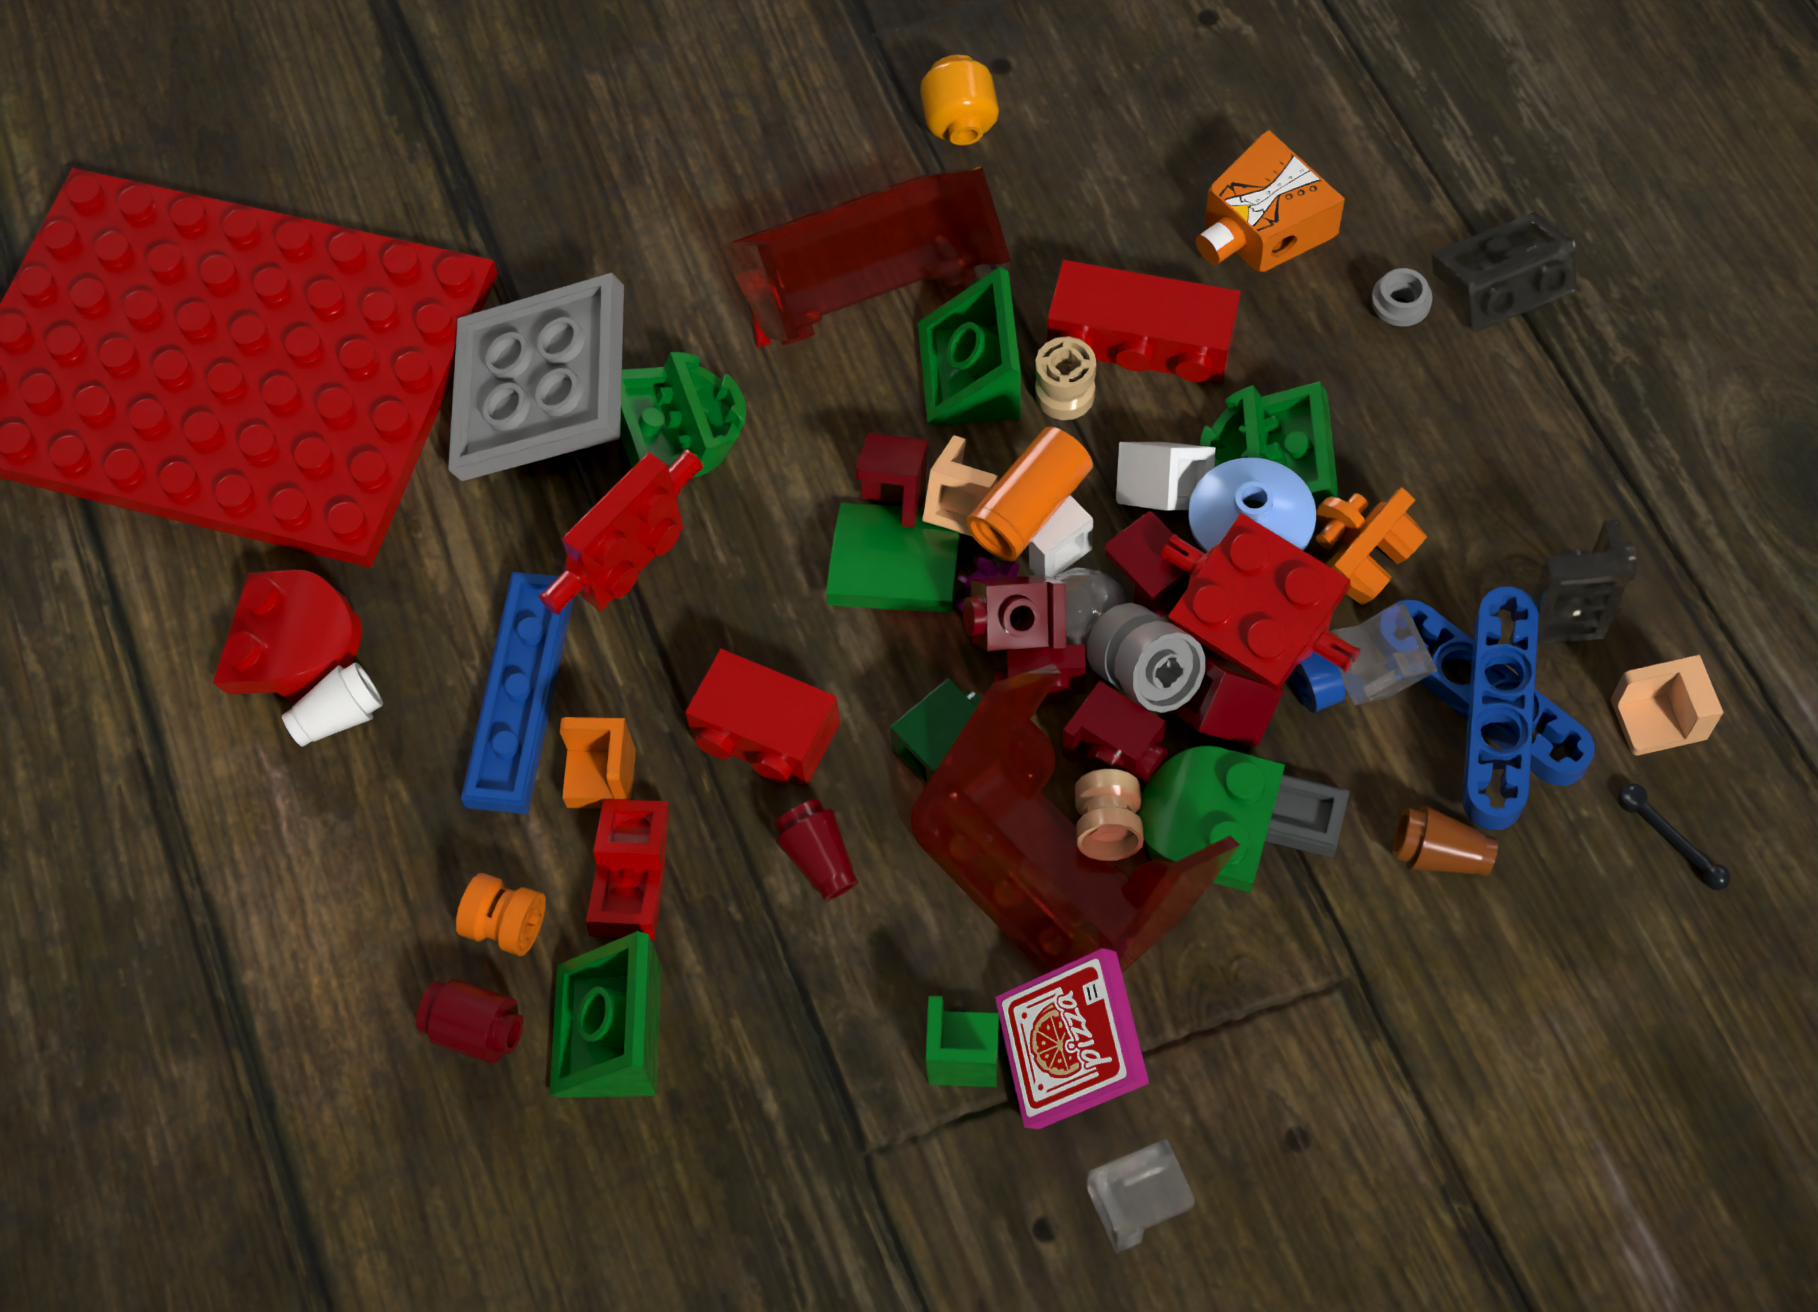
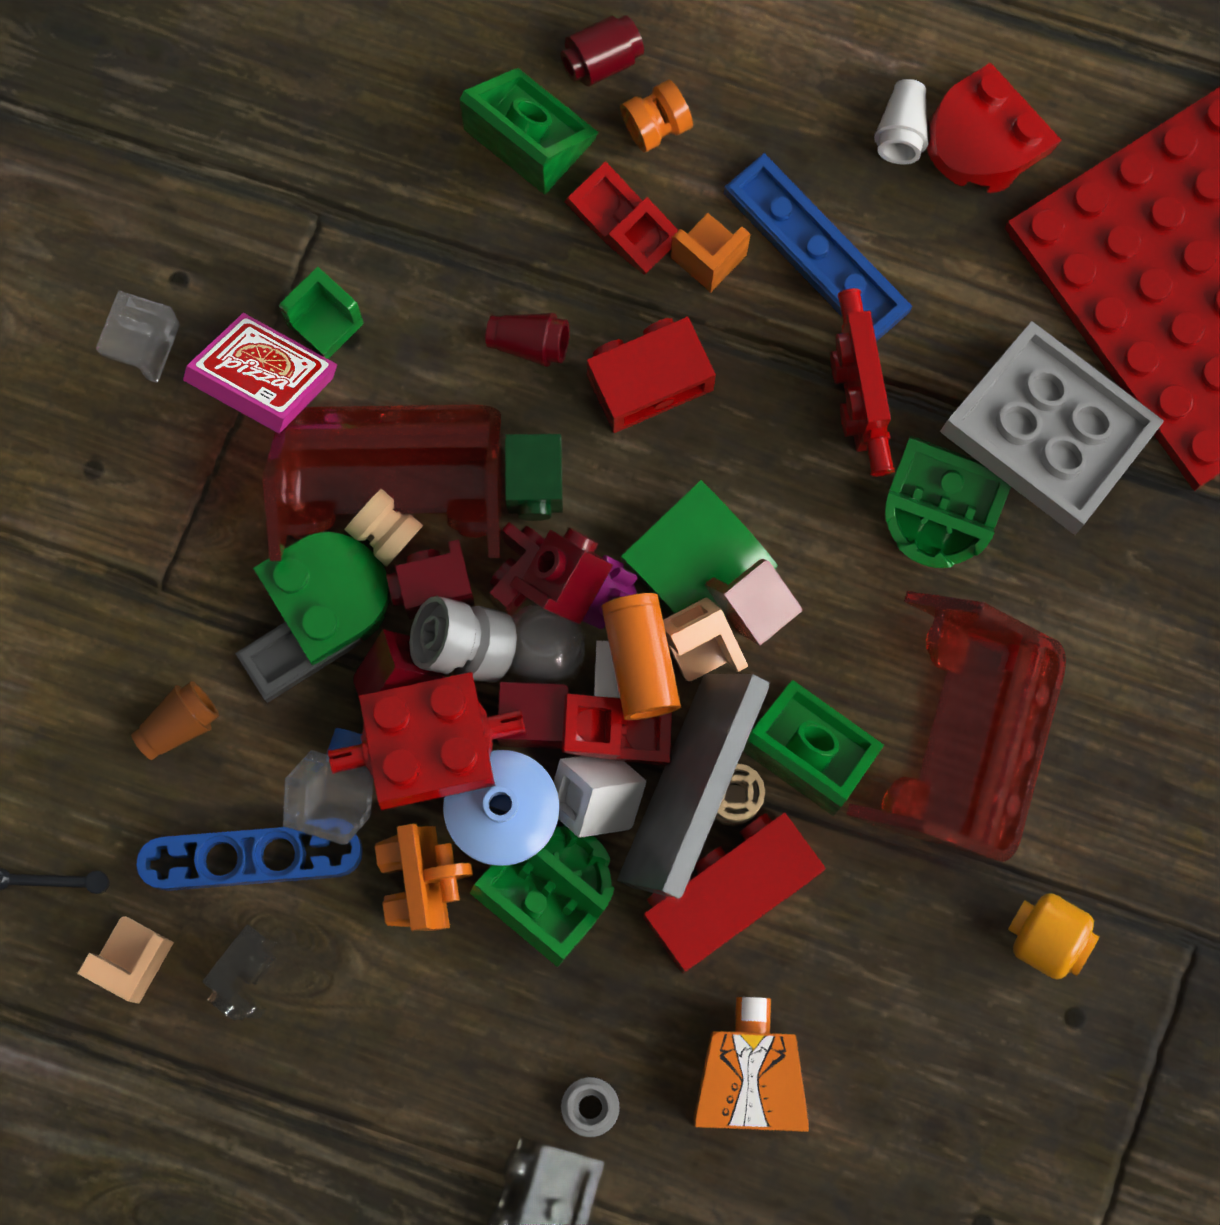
camera: 125 degrees right, 15 degrees up
blue beam [1462,586,1539,830] -> none
none -> red slope [562,694,672,765]
none -> dark grey tile [617,674,770,899]

